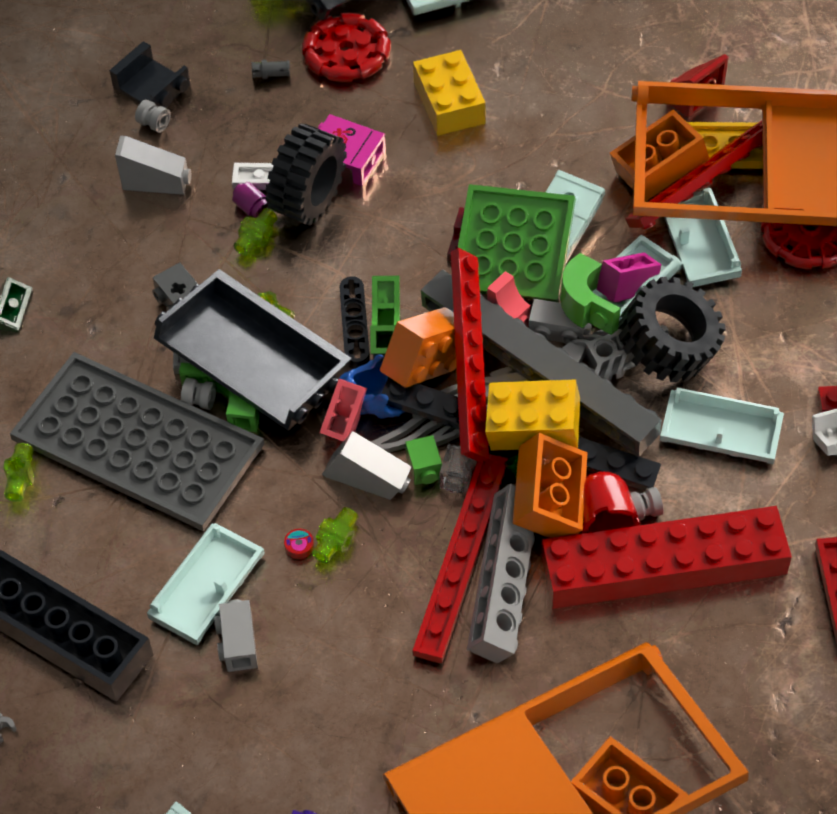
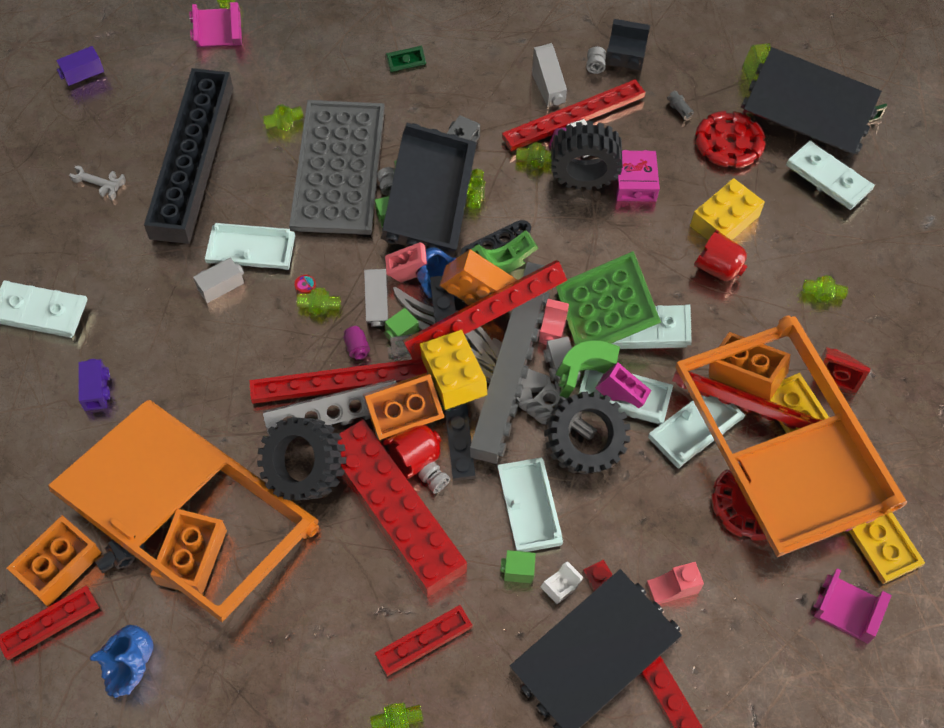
camera: 60 degrees right, 5 degrees up
none -> black tyre [257,417,347,500]
none -> magenta brick [343,326,370,359]
none -> bright green brick [500,550,536,584]
none -> red plate [502,79,645,152]
none -> red cylinder [694,230,747,281]
none -> clear neon green axle [802,275,848,303]

